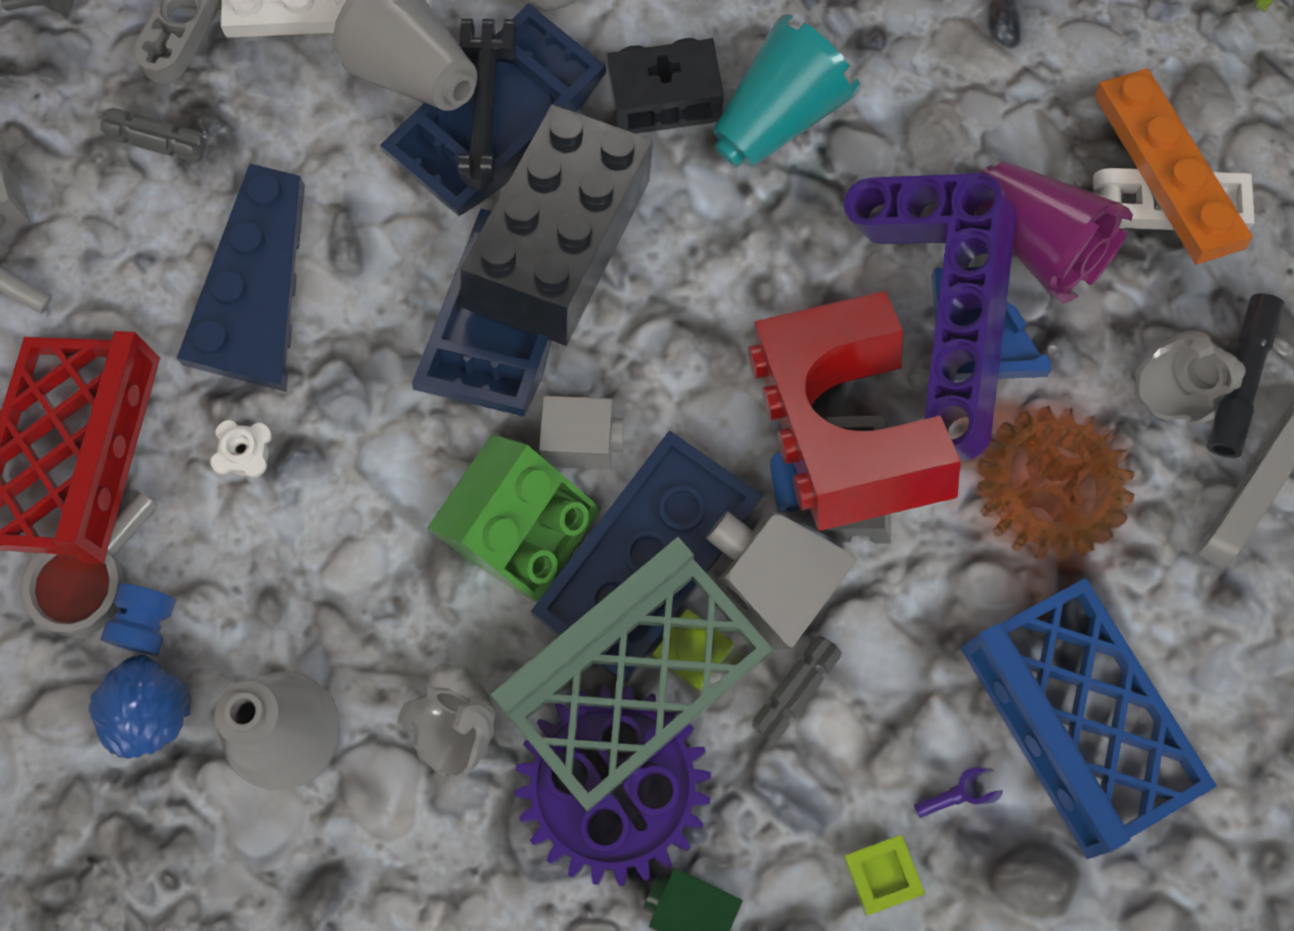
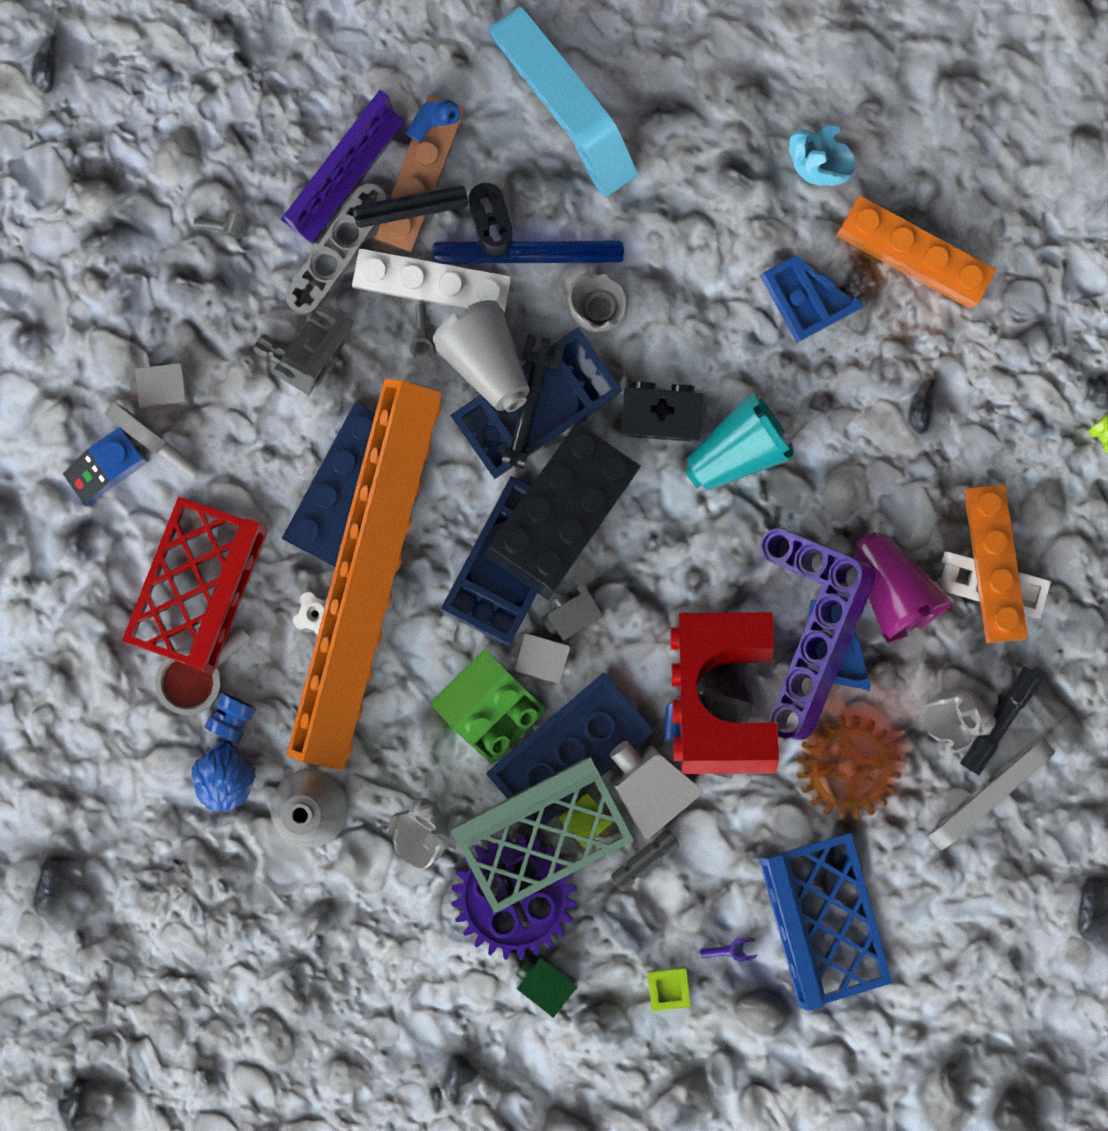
camera: 10 degrees right, 15 degrees up
none -> dark grey hinge [272,305,354,396]
none -> orange brick [286,378,442,771]
none -> dark grey hand [410,304,434,358]
none -> dark grey brick [541,583,603,641]

